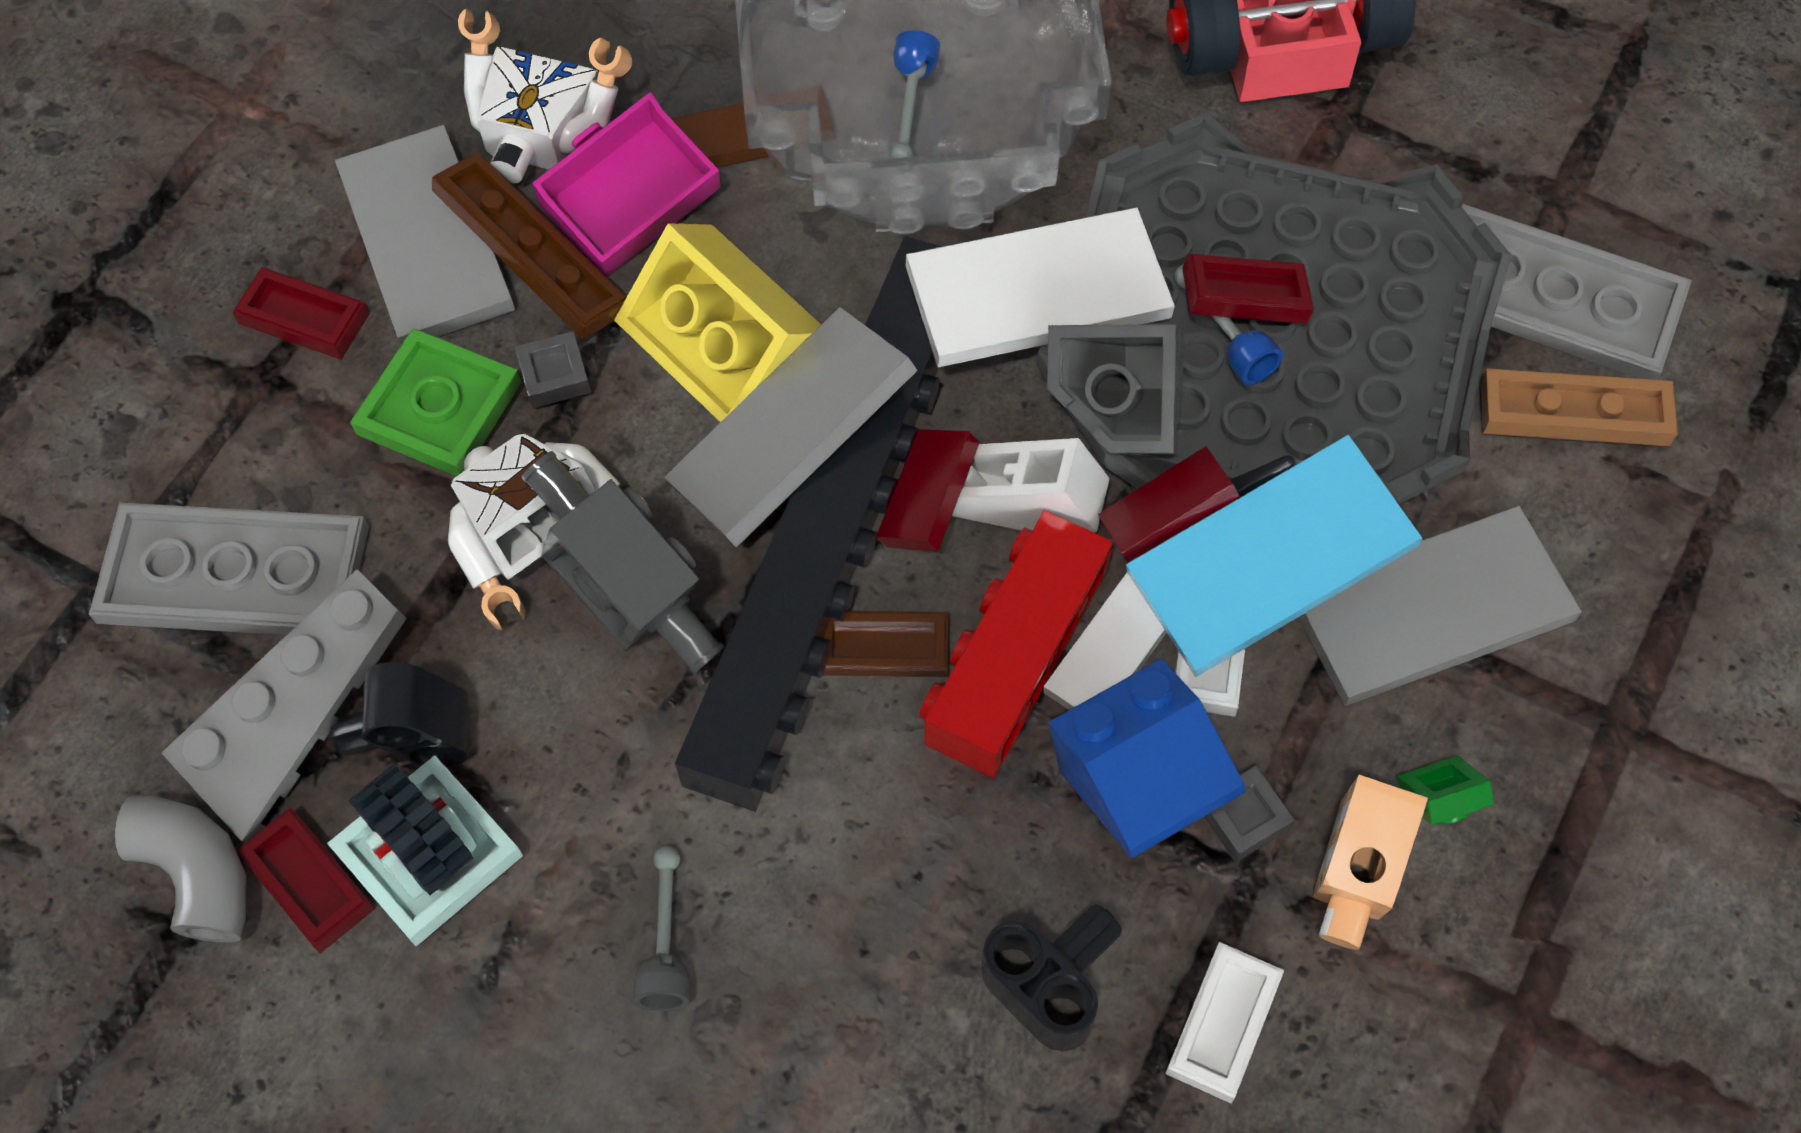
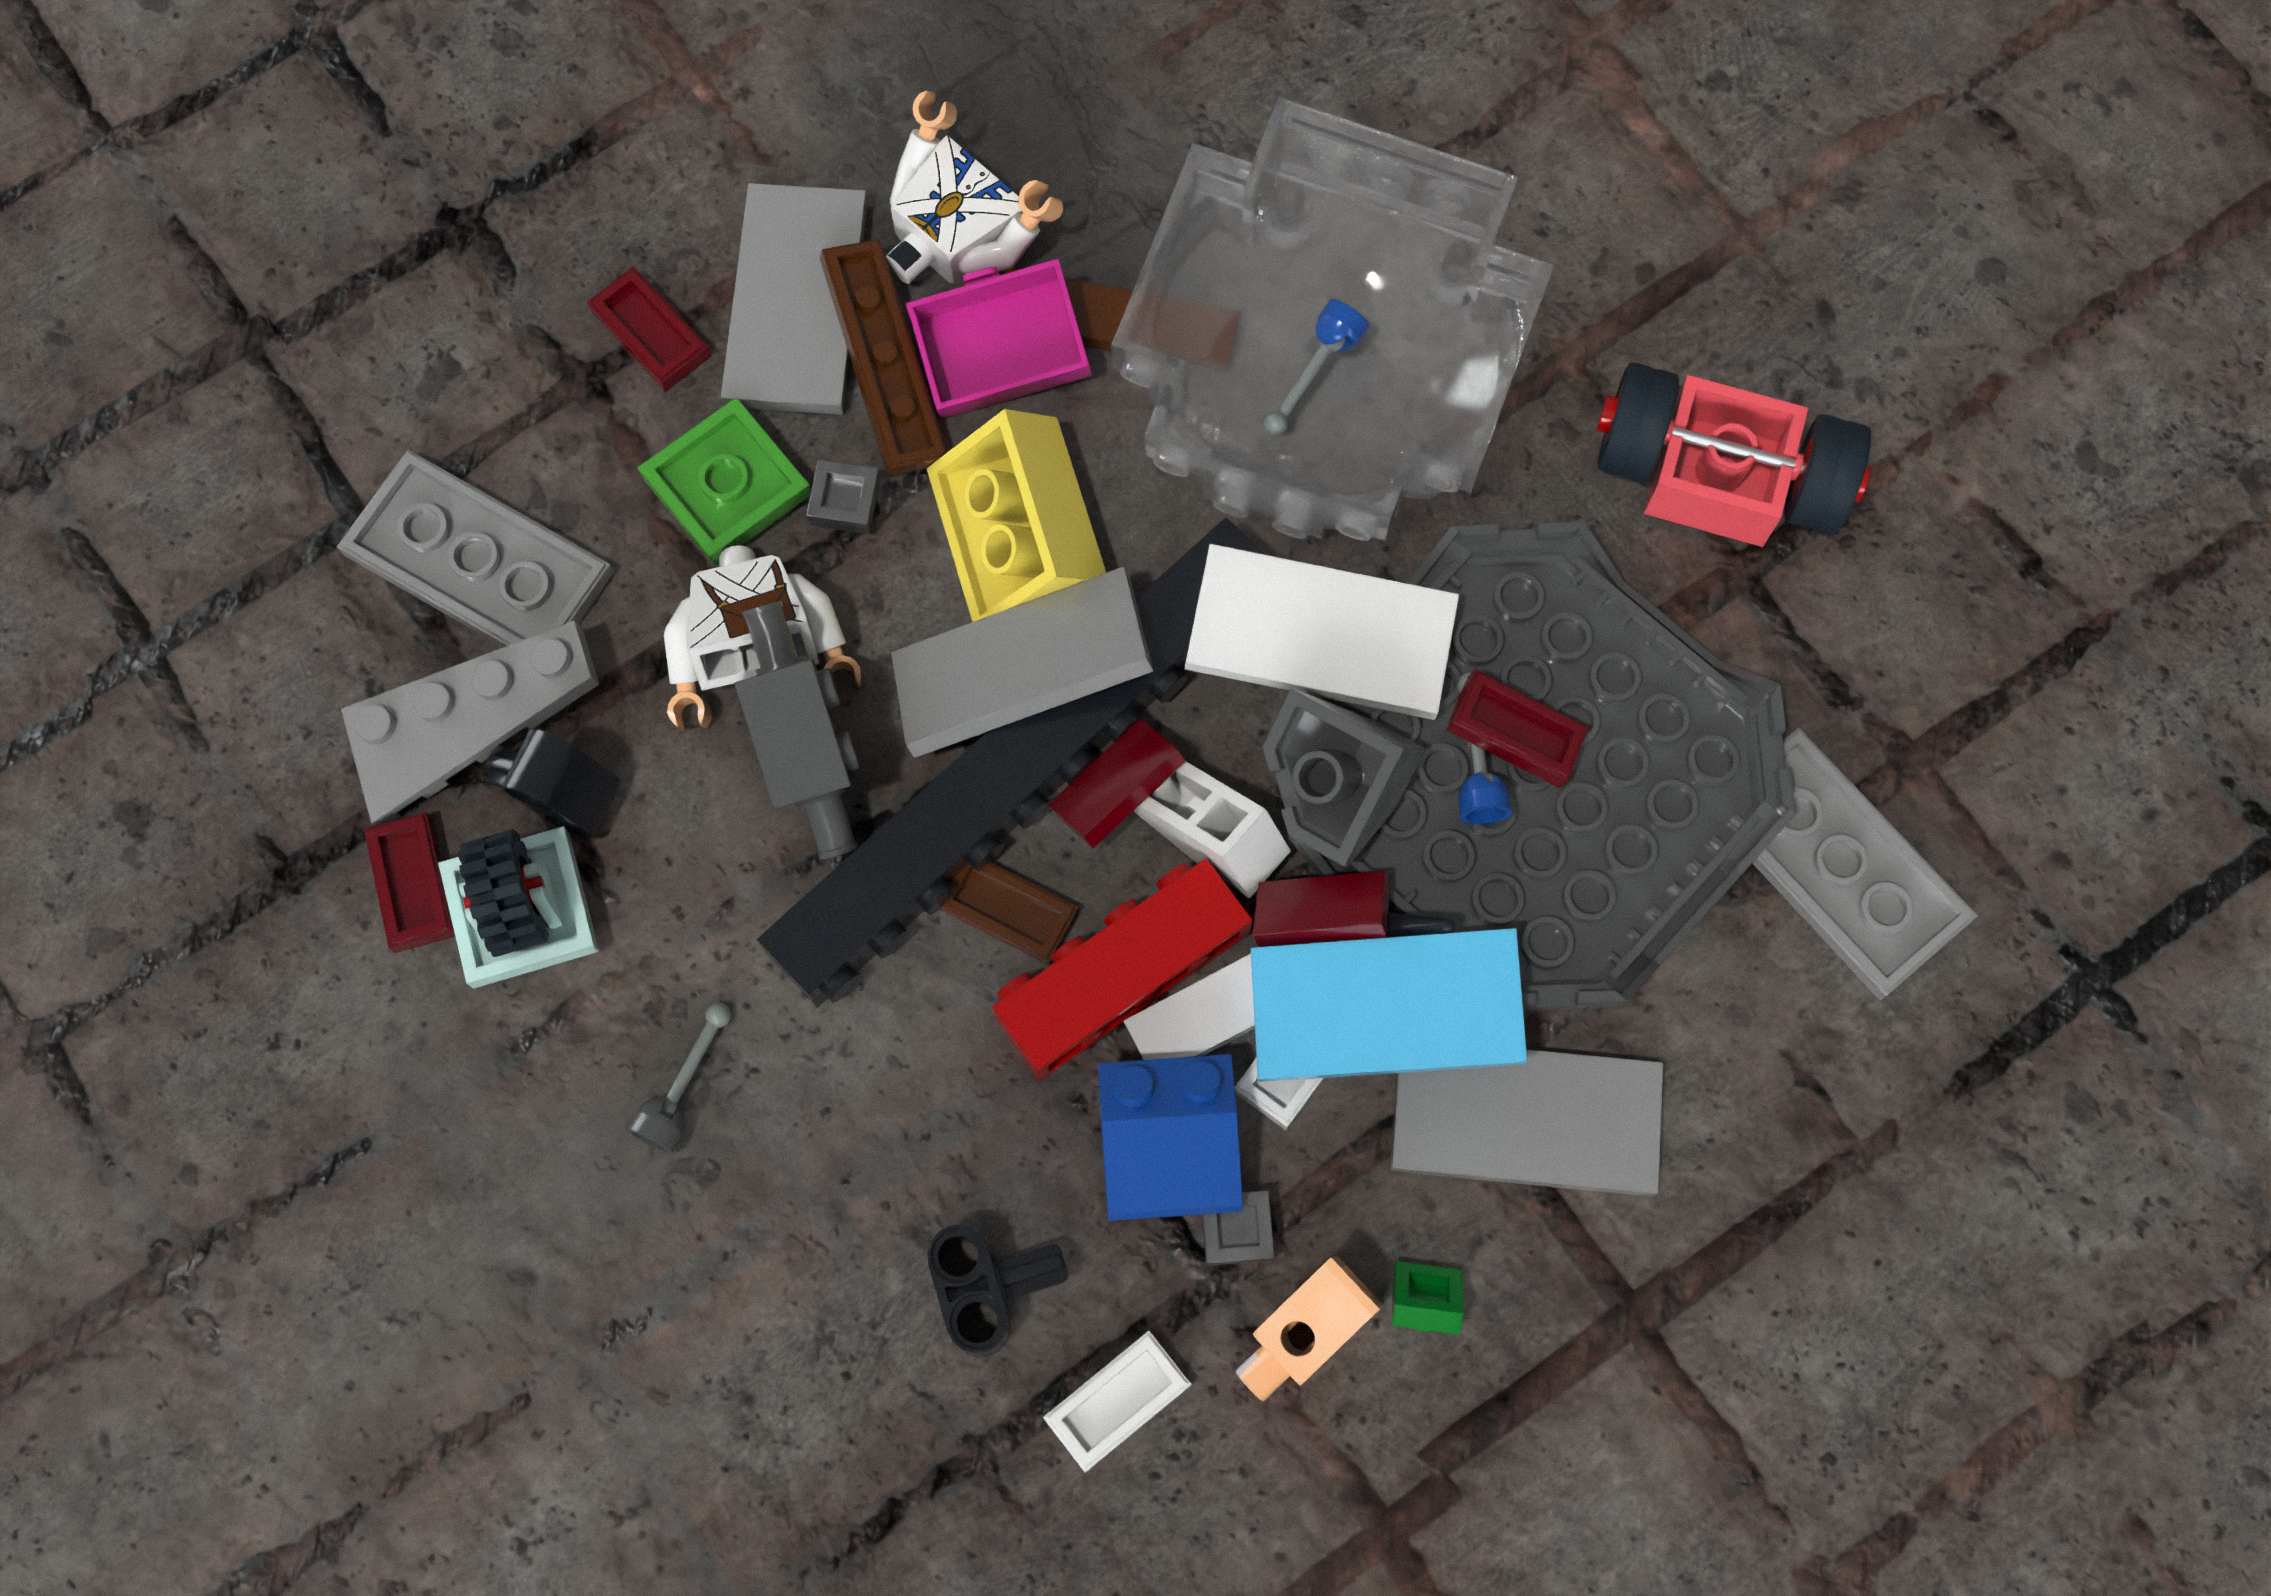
camera: 25 degrees right, 10 degrees up
light grey cylinder [115,794,247,943] -> none
medium nougat plate [1481,369,1678,446] -> none

